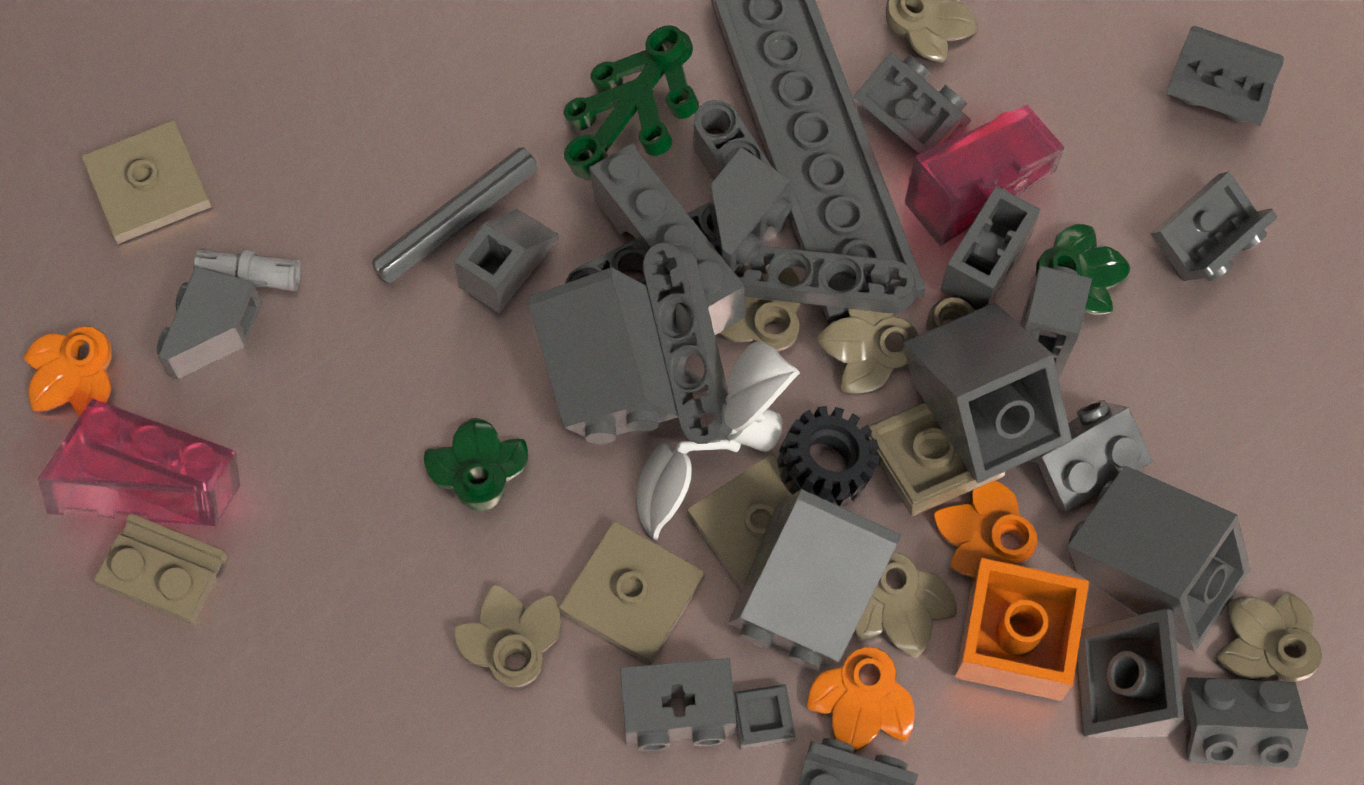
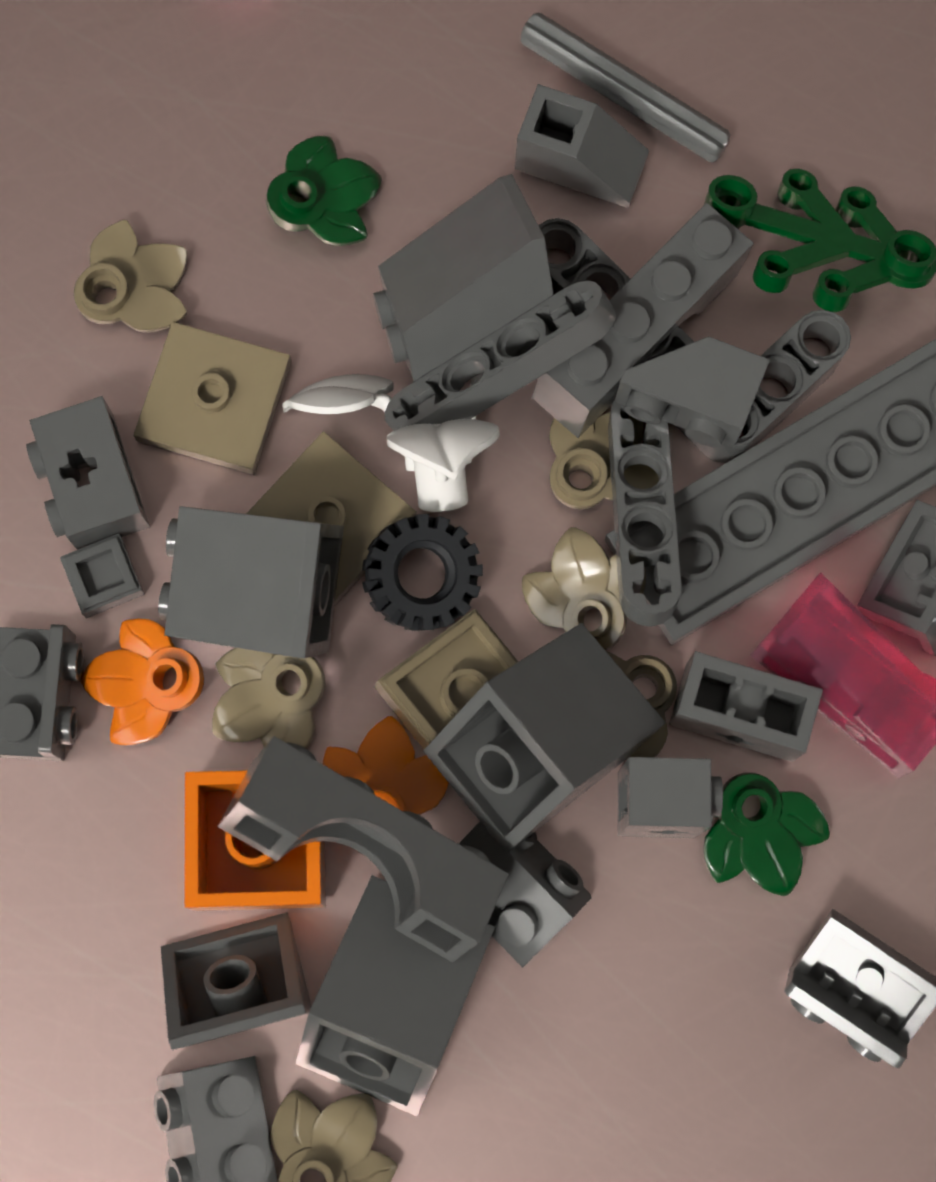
camera: 75 degrees right, 10 degrees up
none -> dark grey arch [218,736,508,963]

